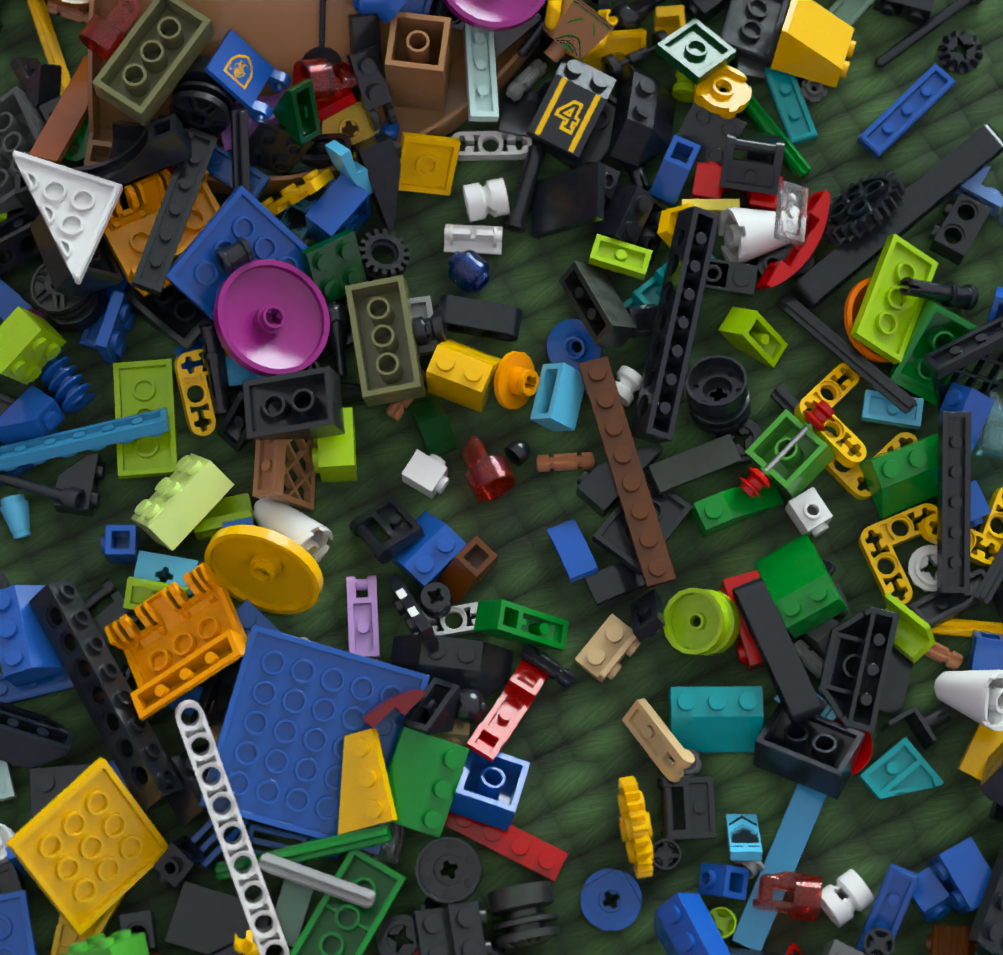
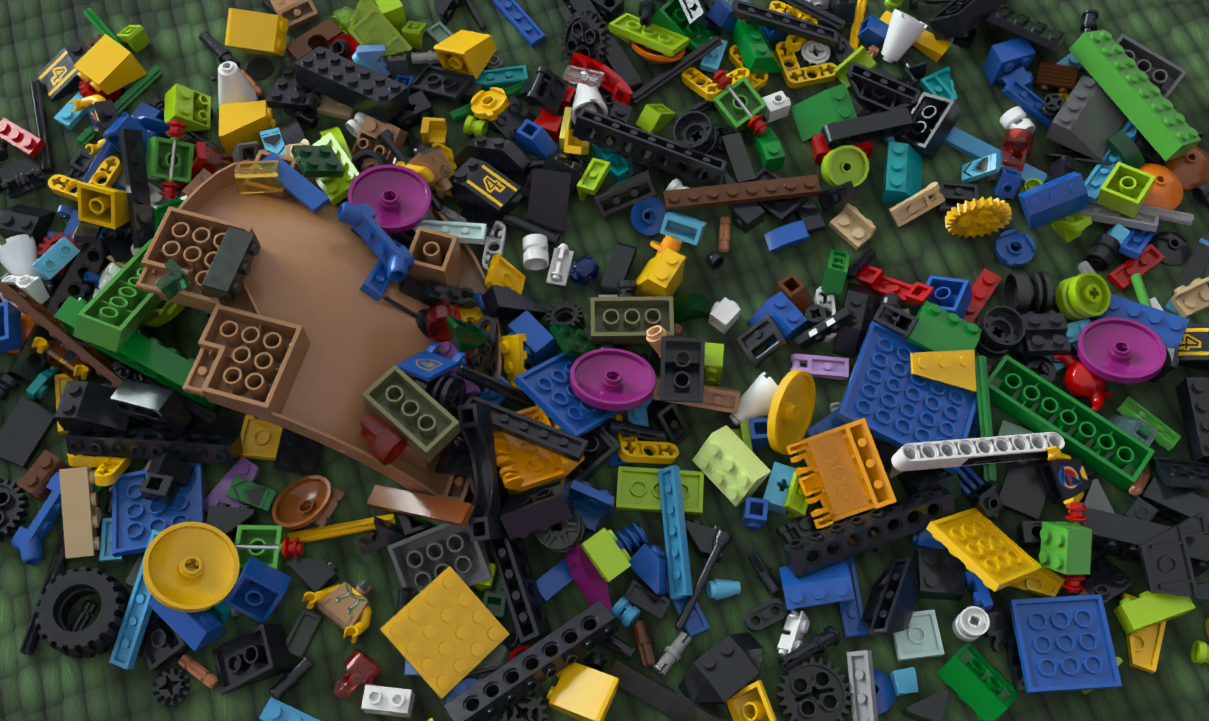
camera: 80 degrees left, 10 degrees down
white tile [12,150,123,285] -> none
black bush [214,236,254,274] -> none
light grey axle [258,853,376,909] -> none
medium azure slope [325,140,373,194] -> none
dark red slope [361,688,426,728] -> none
clear red piece [462,436,516,502] -> none
black wheel [601,30,668,82] -> none
plate [655,18,737,85] -> none
none -> light nougat cone [646,325,667,357]
none -> black axle [748,552,781,596]

